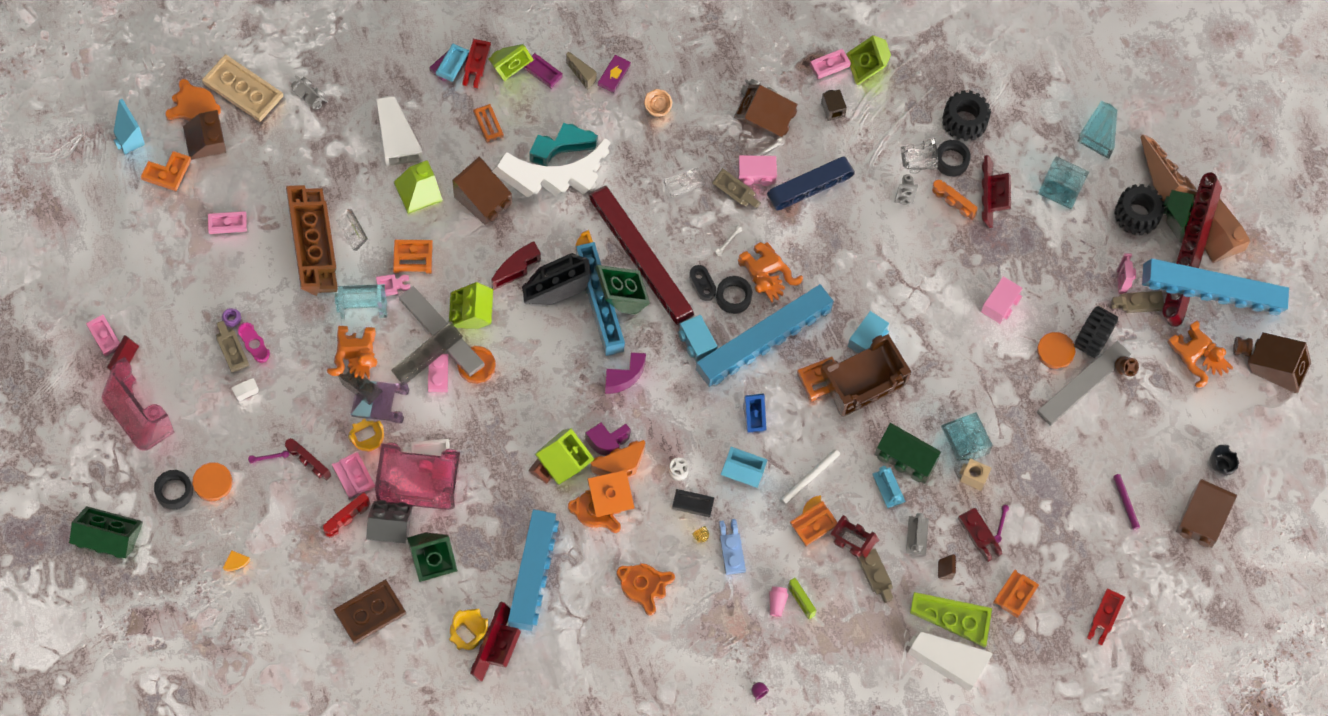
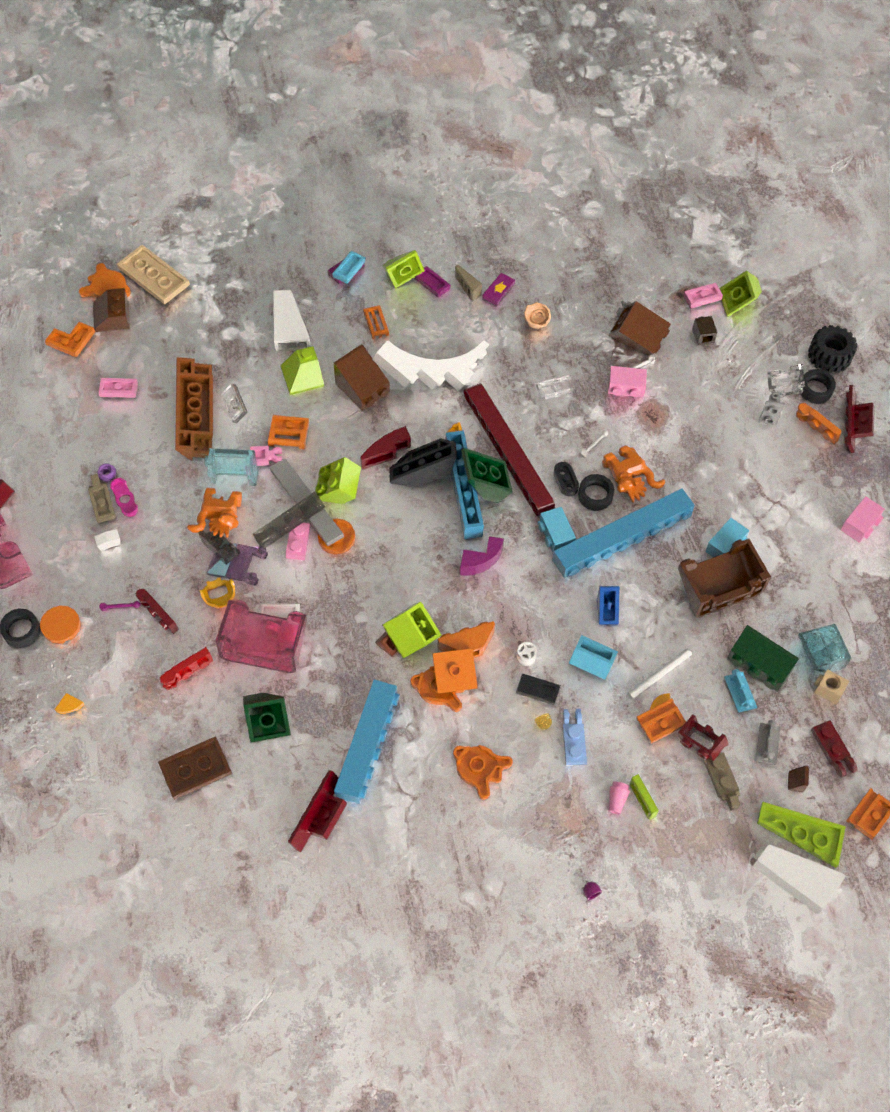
camera: 10 degrees right, 5 degrees down
medium azure slope [113,99,145,154] -> none
light grey hinge [291,75,328,109] -> none
bright pink plate [332,452,375,499] -> none
dark grey slope [366,500,413,544] -> none
yellow helmet [449,609,488,650] -> none
red hinge [462,38,491,89] -> none
teal arch [529,123,598,166] -> none
magenta brick [585,422,631,456] -> none
dark tan hinge [712,168,761,209] -> none
dark blue beam [767,156,855,211] -> none
orange plate [797,357,834,402] -> none
magenta hinge [994,505,1009,543] -> none

